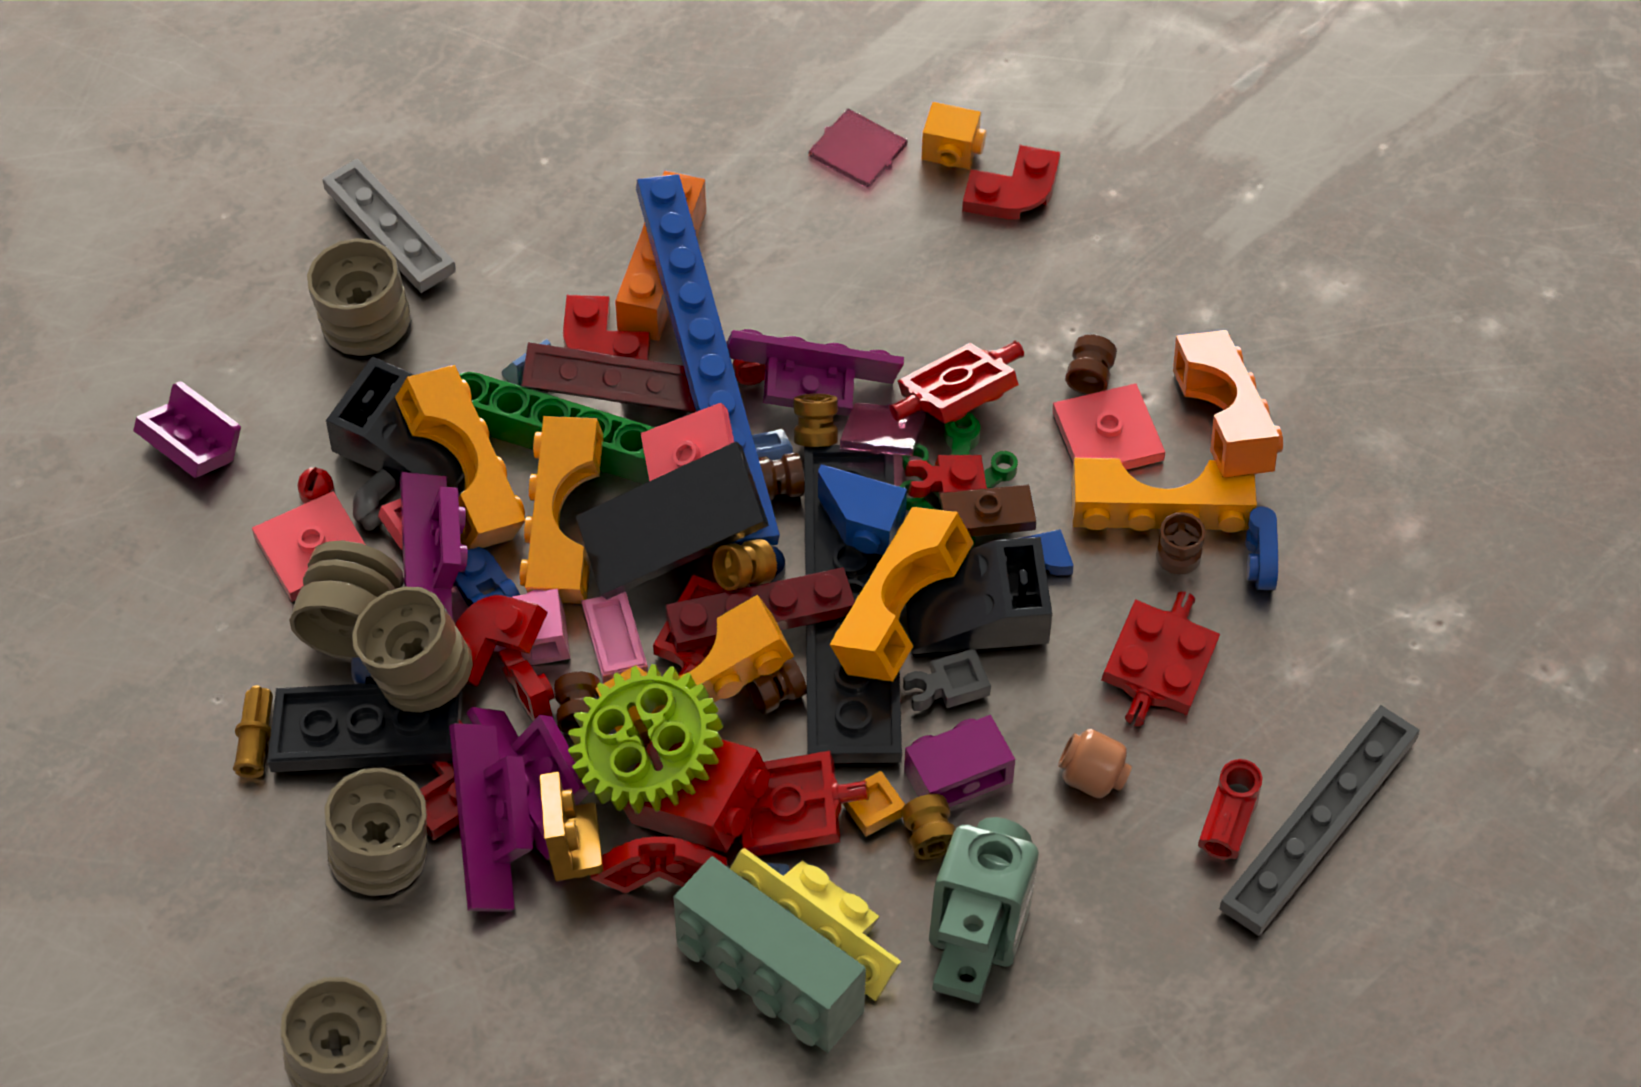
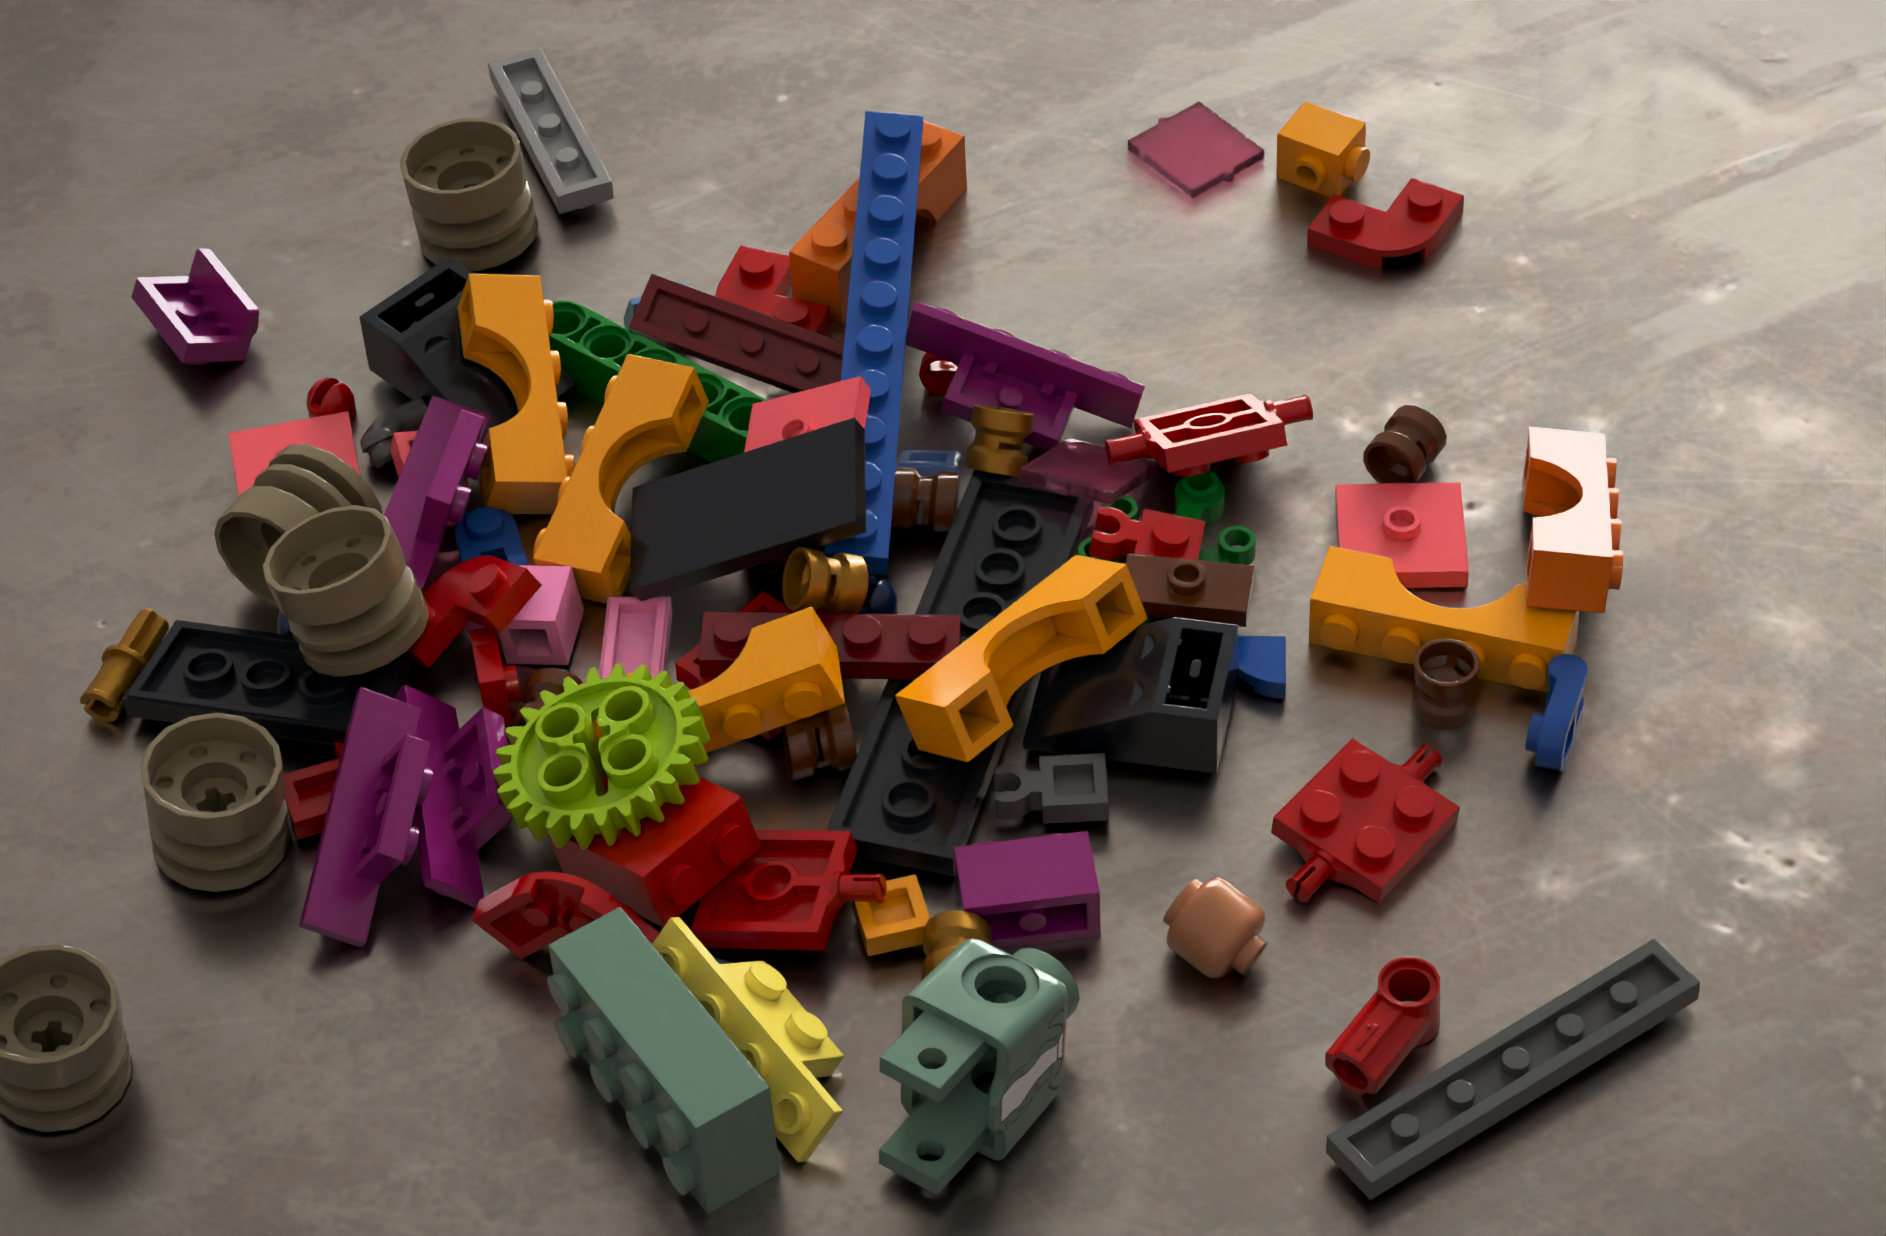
camera: 20 degrees right, 10 degrees down
pearl gold bracket [540,772,603,881] -> none
blue slope [818,464,907,555] -> none

